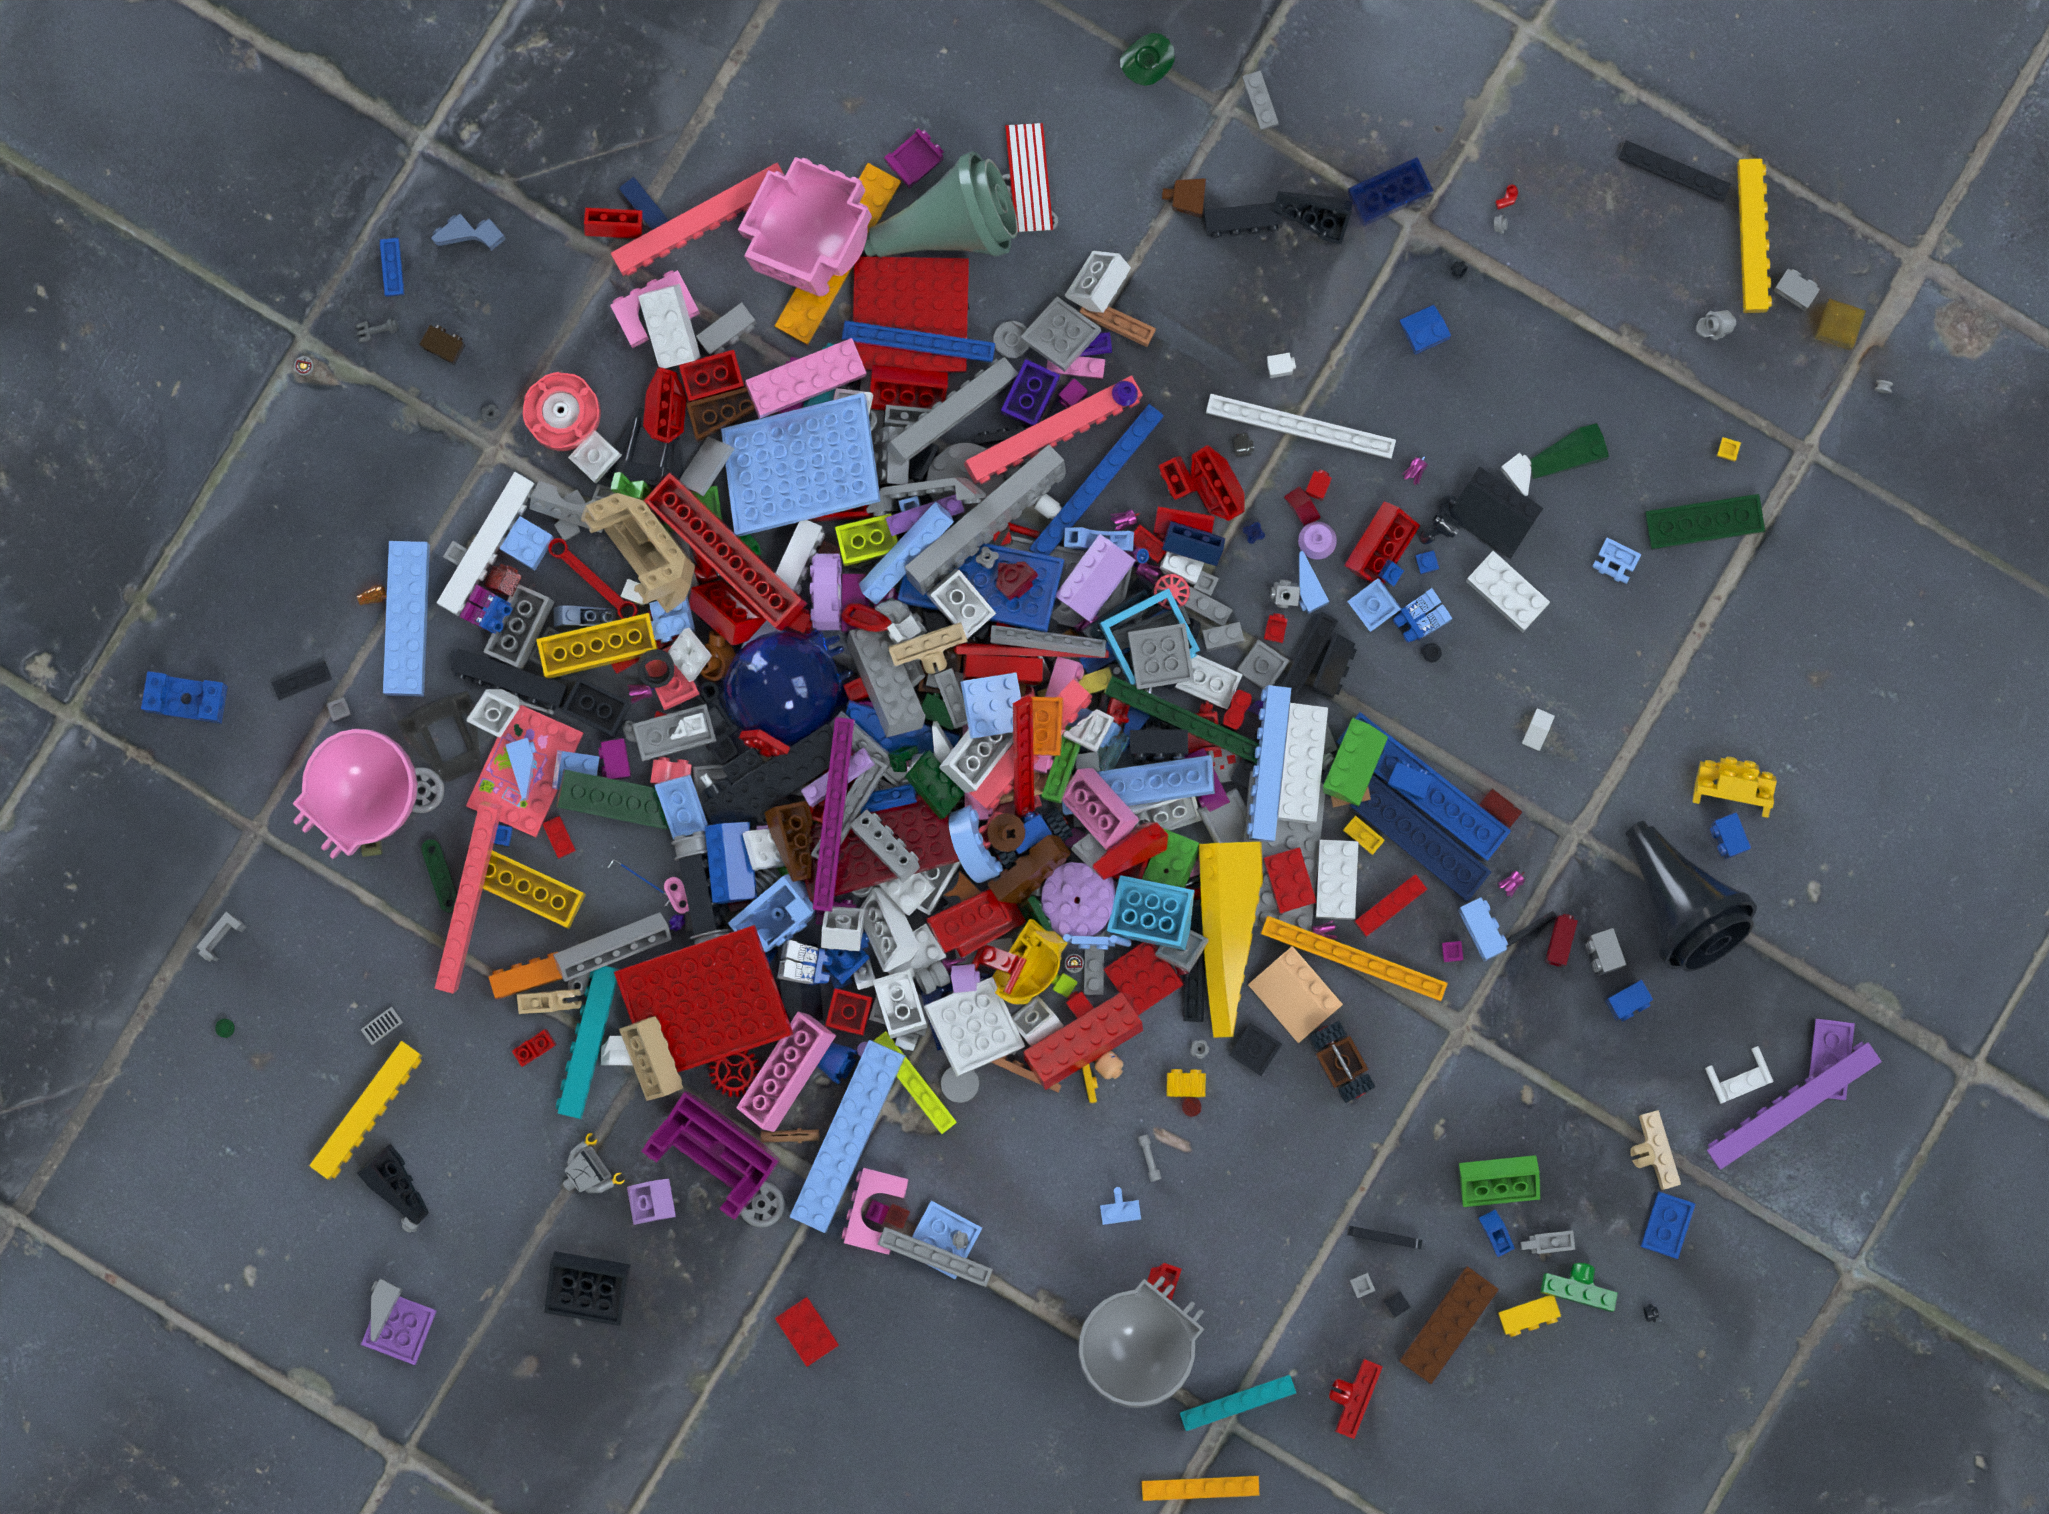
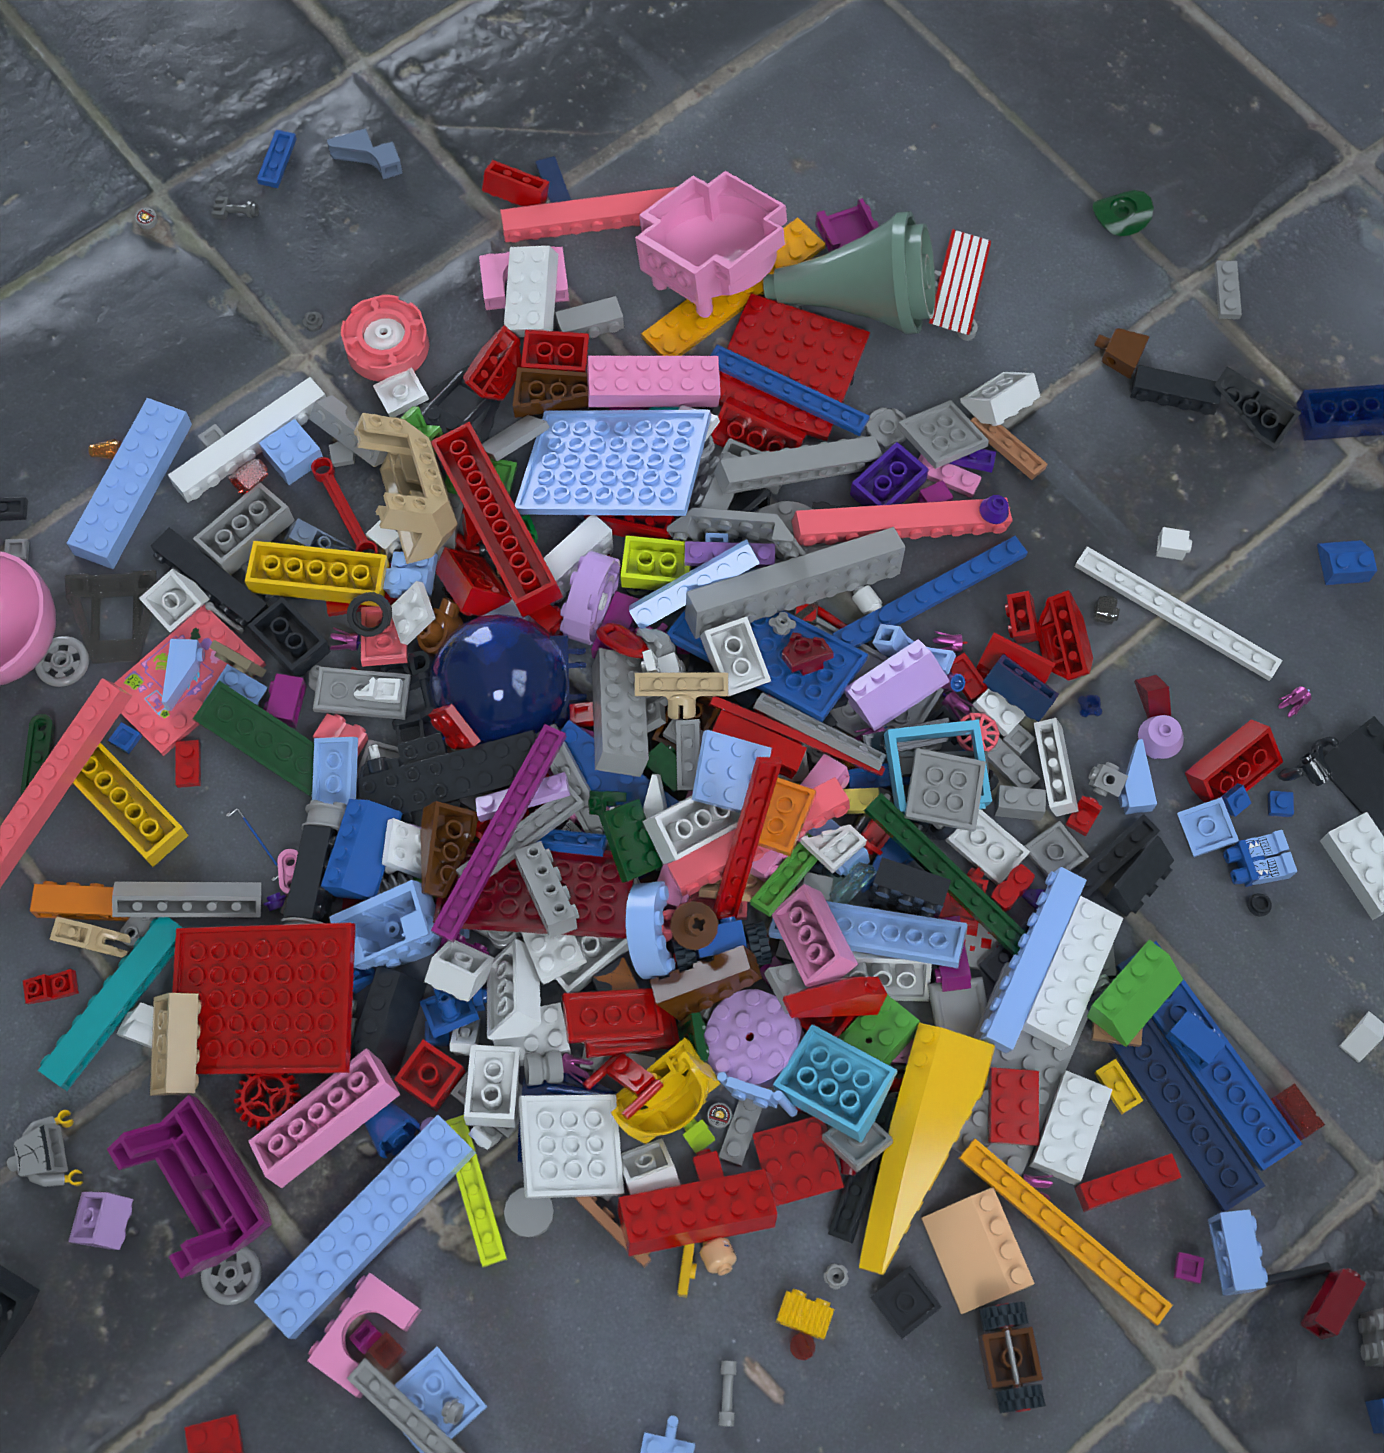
camera: 10 degrees right, 15 degrees down
dark brown brick [419,325,466,365] -> none
hips [459,584,513,634] -> none
medium nougat pin [761,1128,820,1143] -> none
hips [777,940,833,985] -> none
lavender brick [951,964,980,993] -> none
red brick [1305,470,1332,501] -> none
flat silver piece [1498,870,1525,898] -> none
none -> dark tan plate [209,640,267,678]
none -> white brick [1034,718,1079,816]

